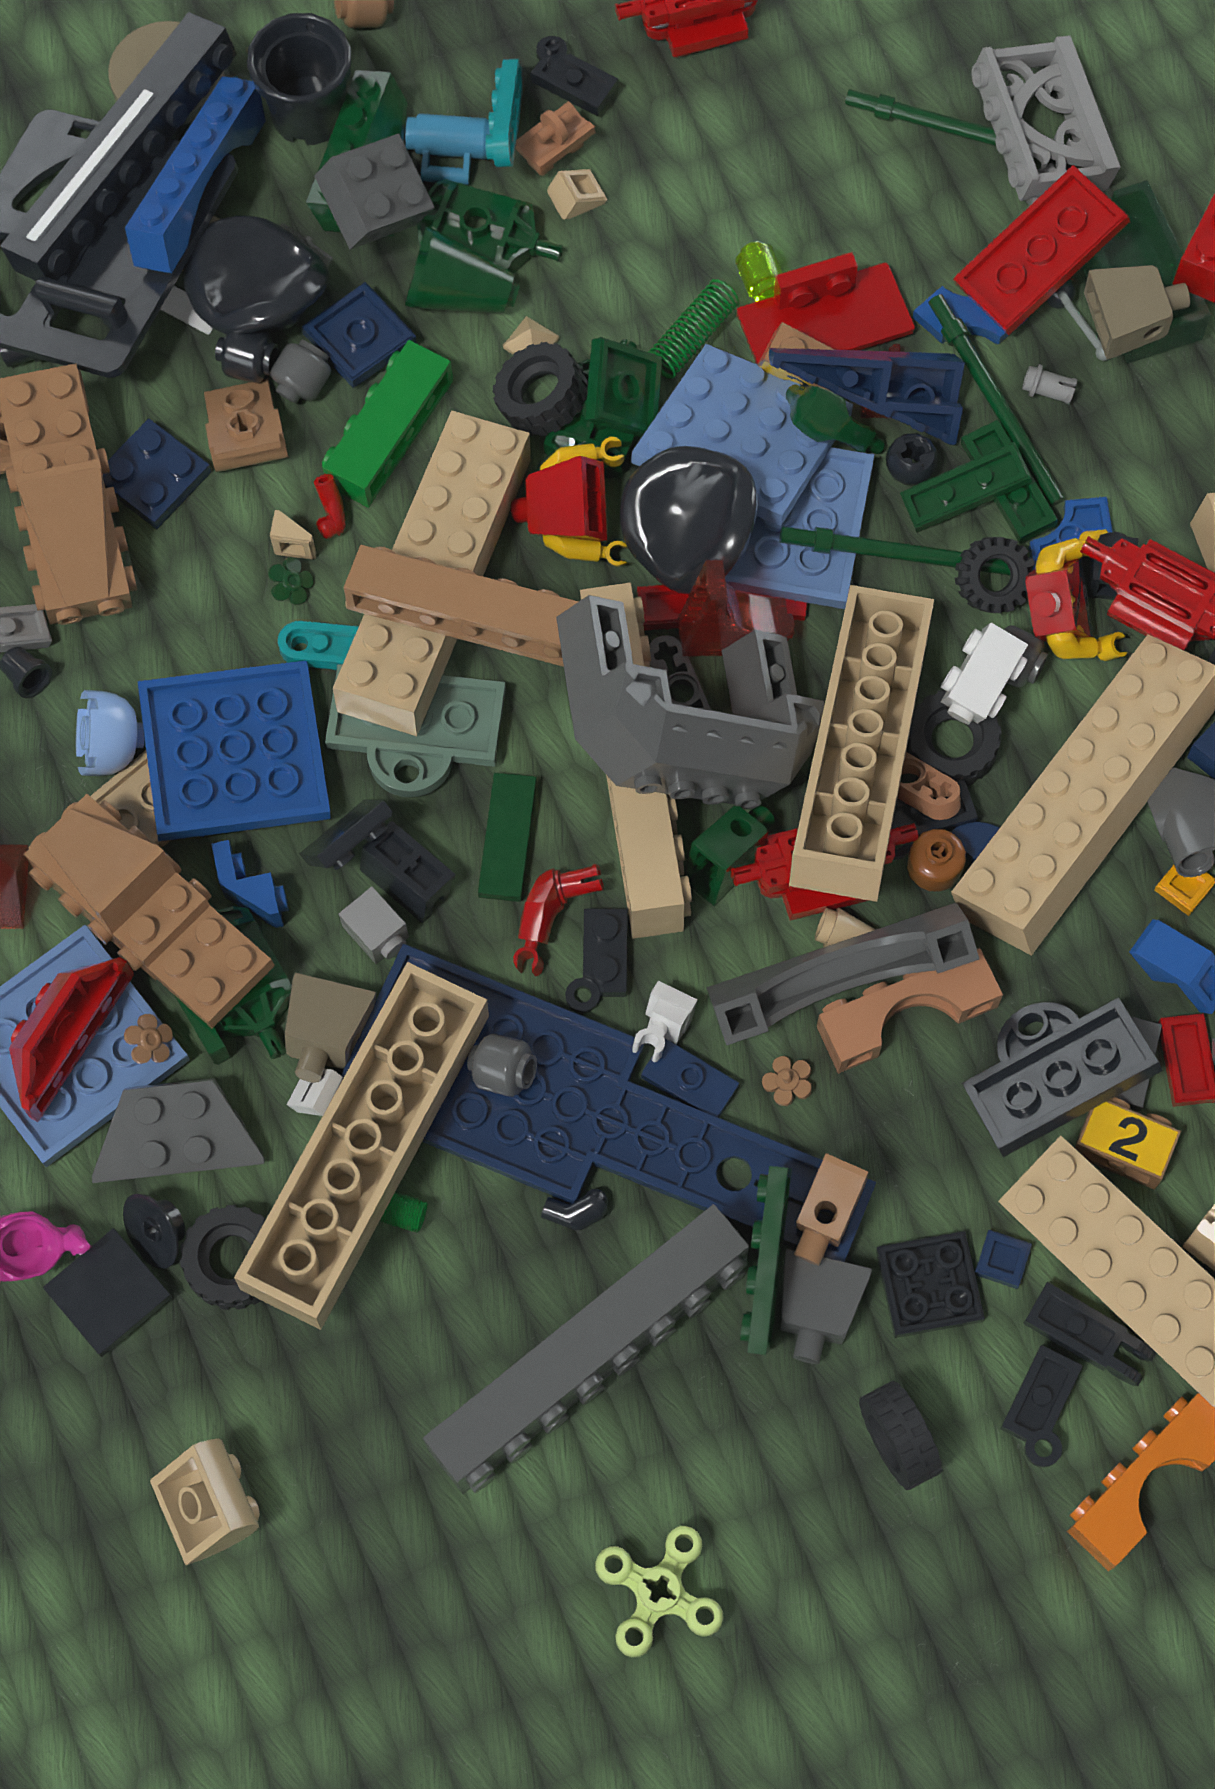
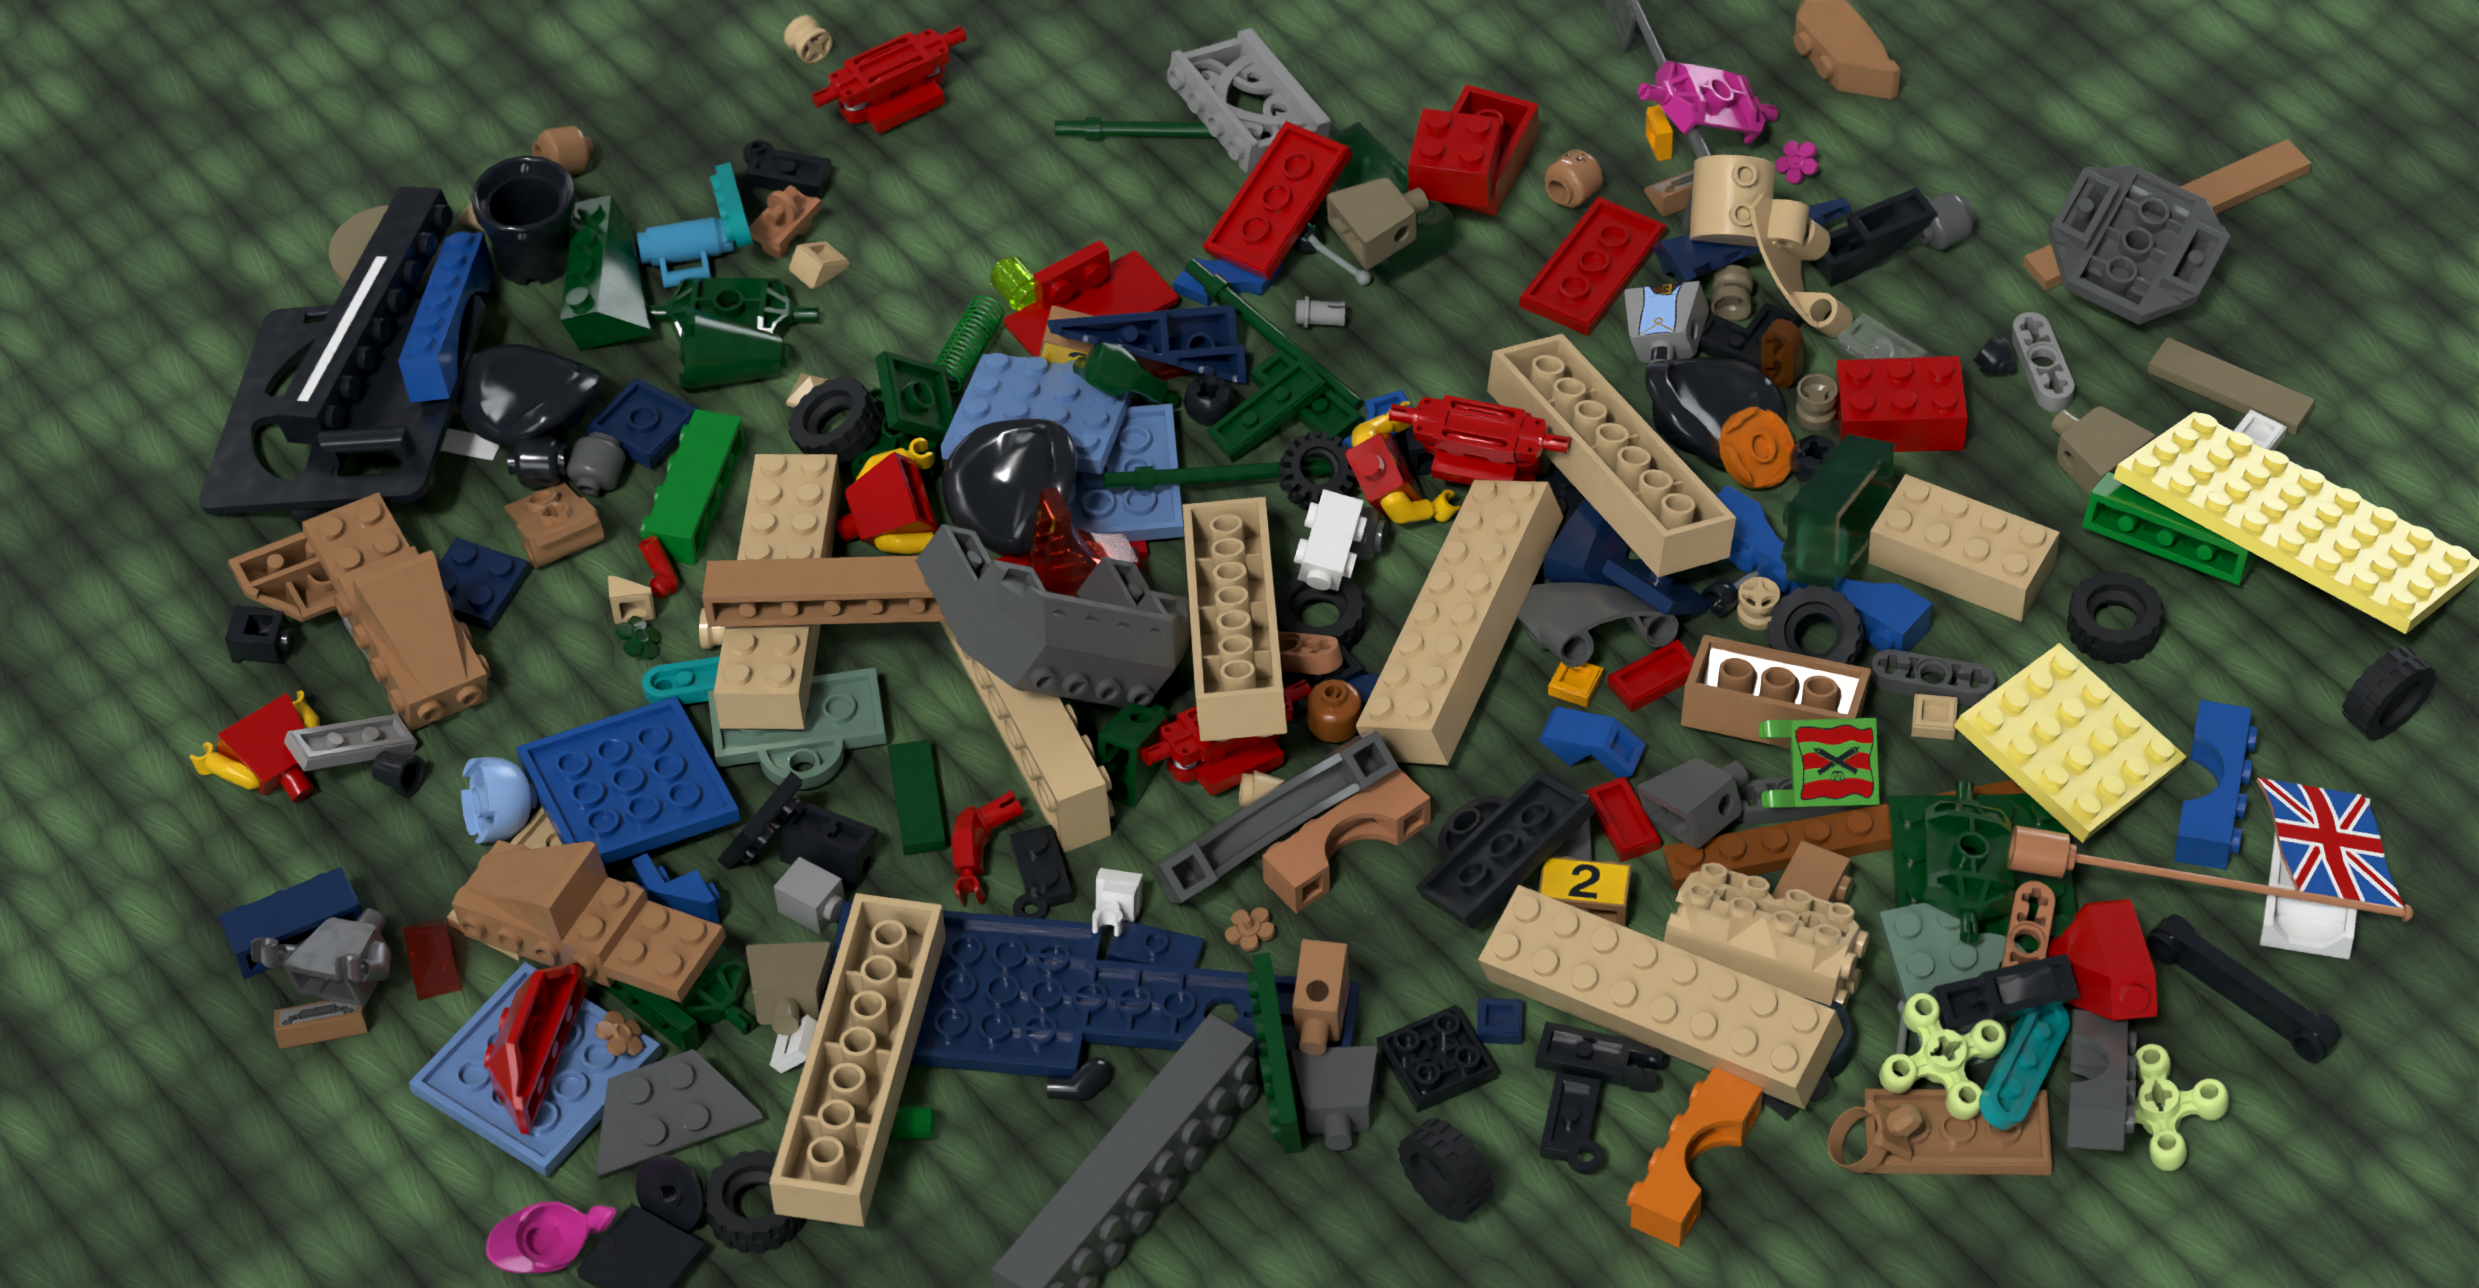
camera: 15 degrees left, 20 degrees down
dark grey brick [314,134,435,250] -> none
dark grey head [467,1034,537,1097] -> none

